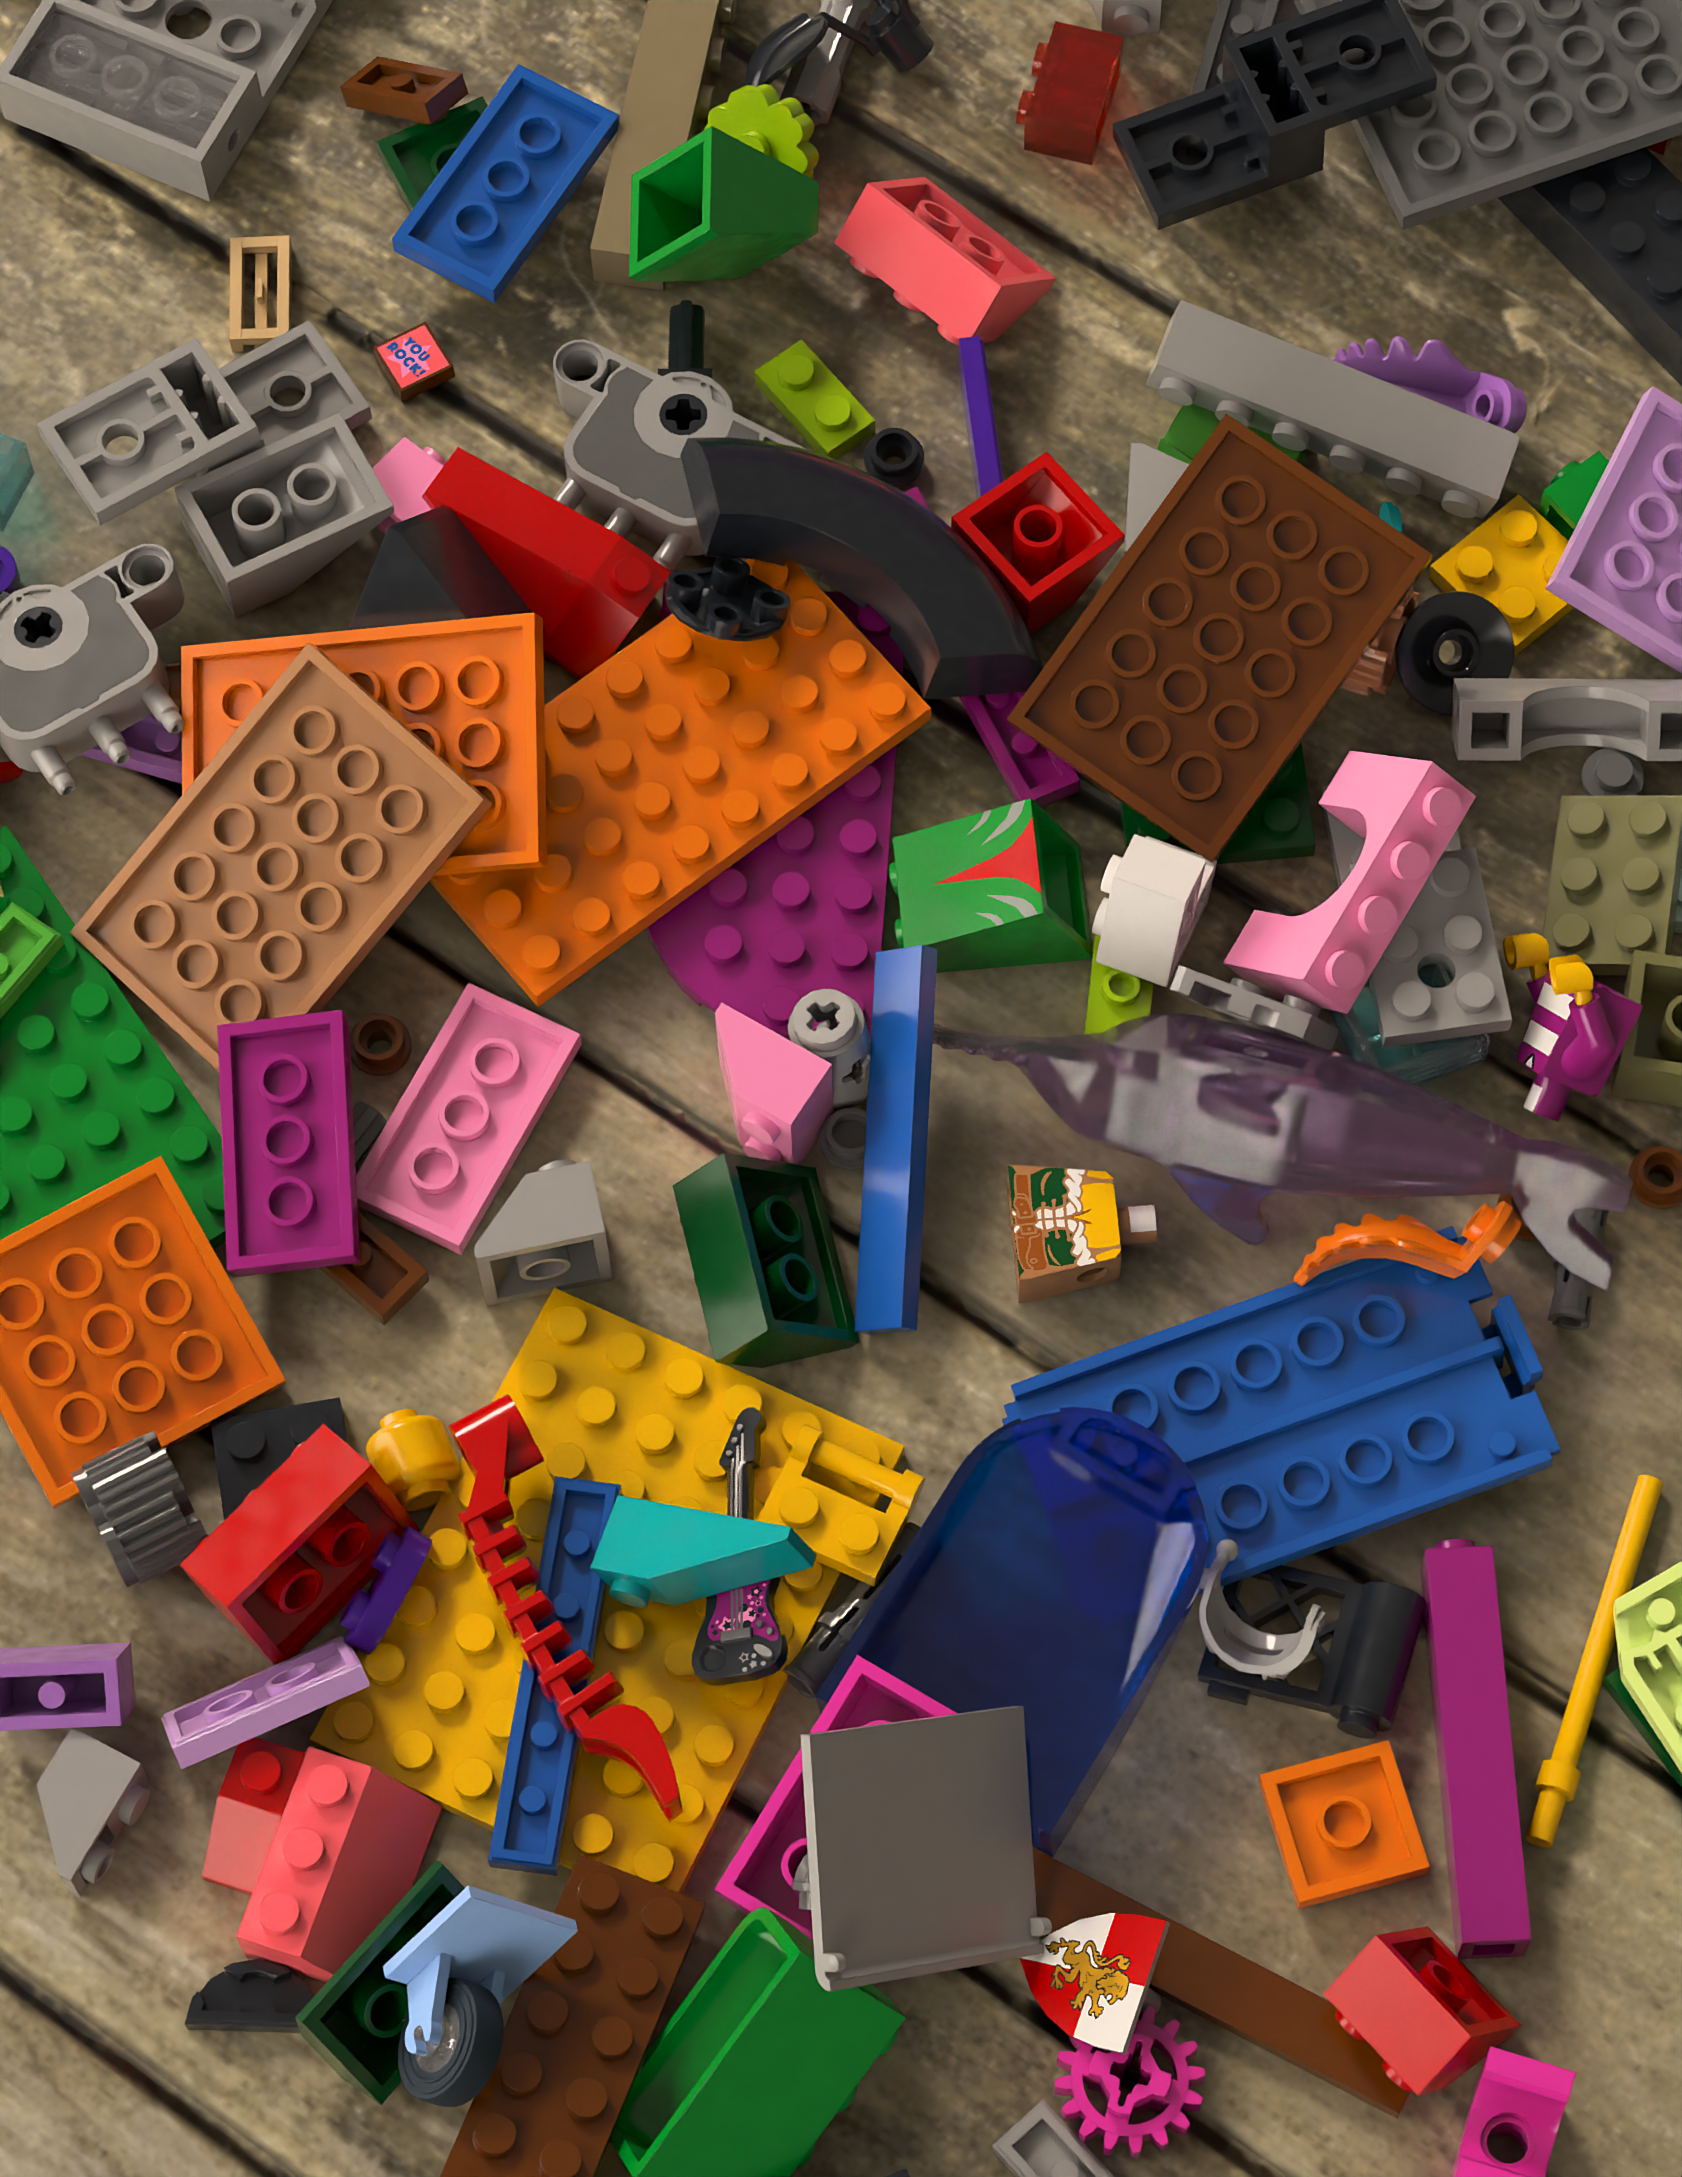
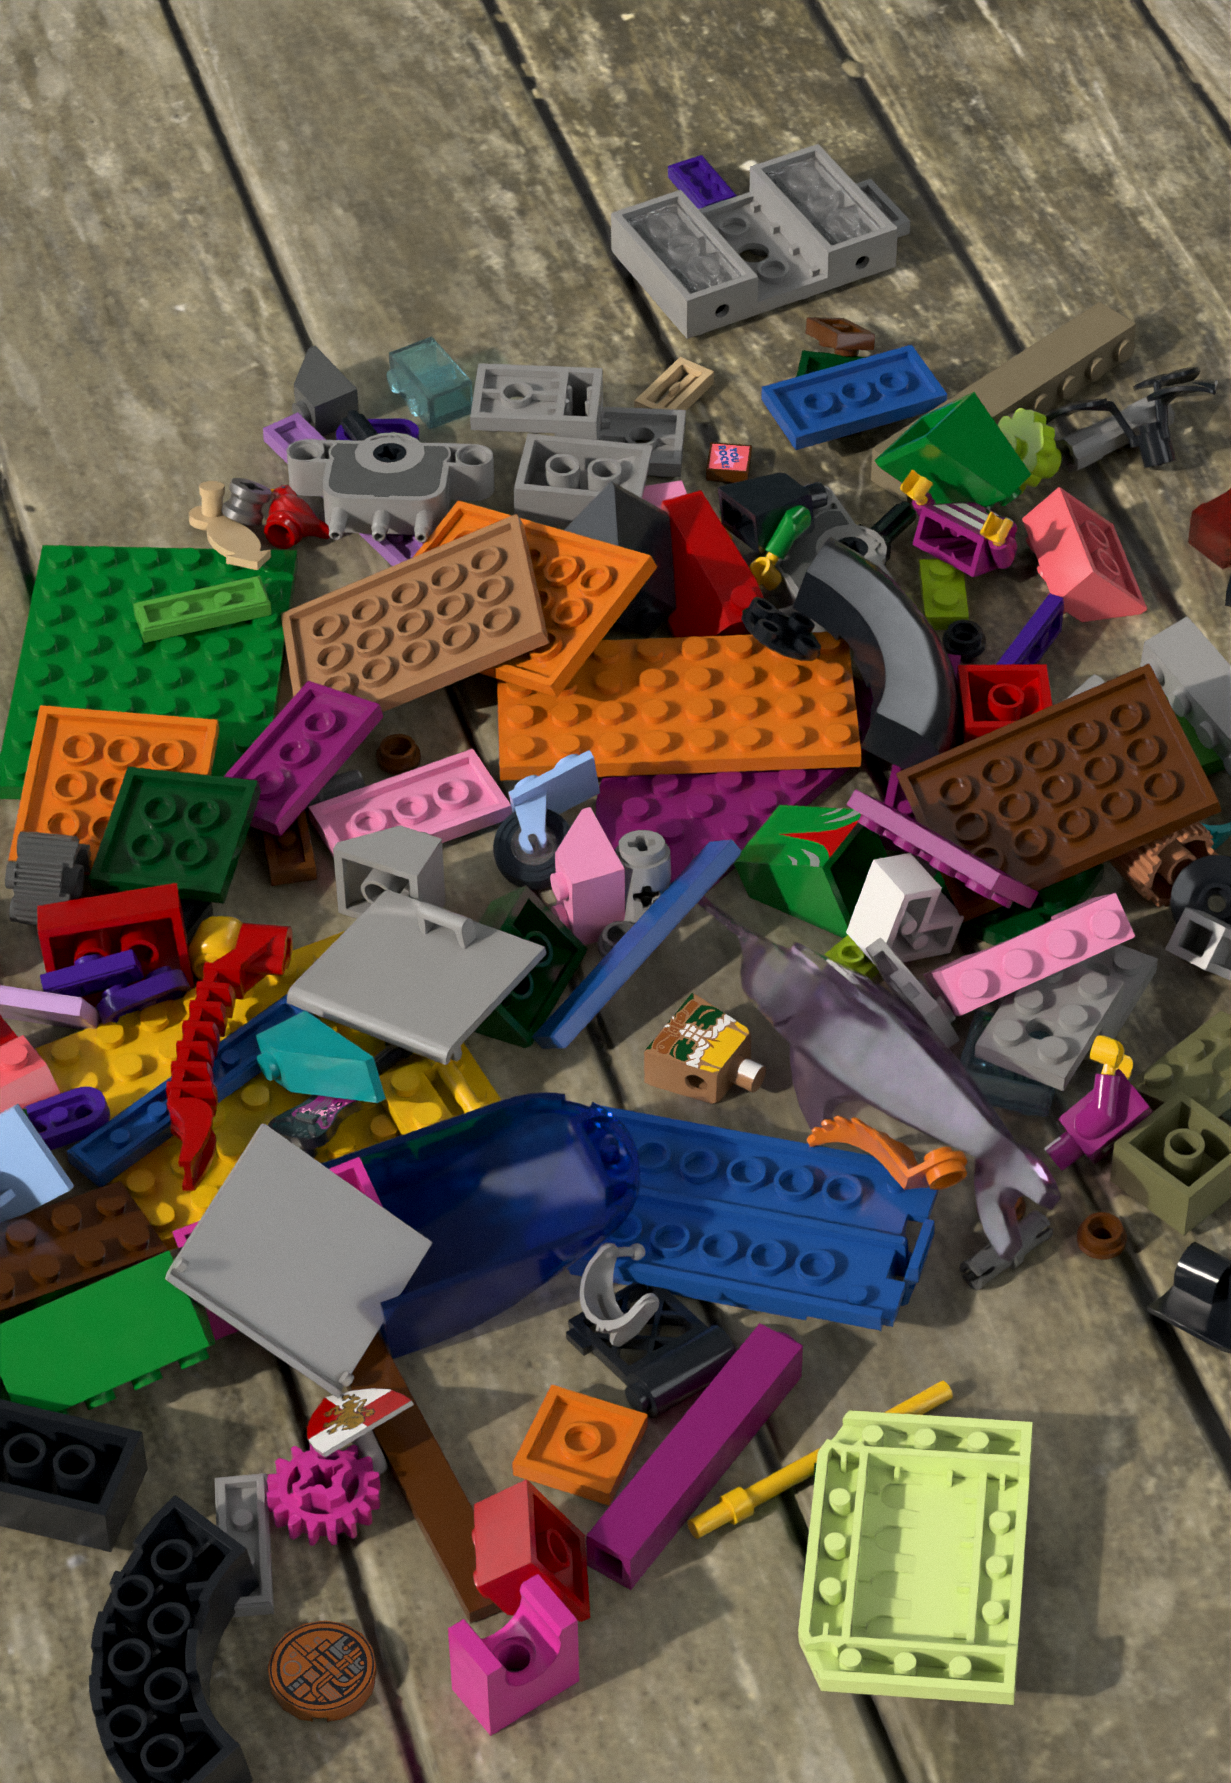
camera: 35 degrees right, 20 degrees down
none -> dark purple plate [24,1086,110,1150]
none -> dark purple plate [40,949,144,997]
none -> dark green plate [89,767,261,904]
none -> light grey container [287,889,546,1065]
none -> plate [493,750,600,890]
none -> black torso [718,472,828,591]
none -> magenta plate [846,789,1039,909]
none -> magenta torso [900,469,1017,577]

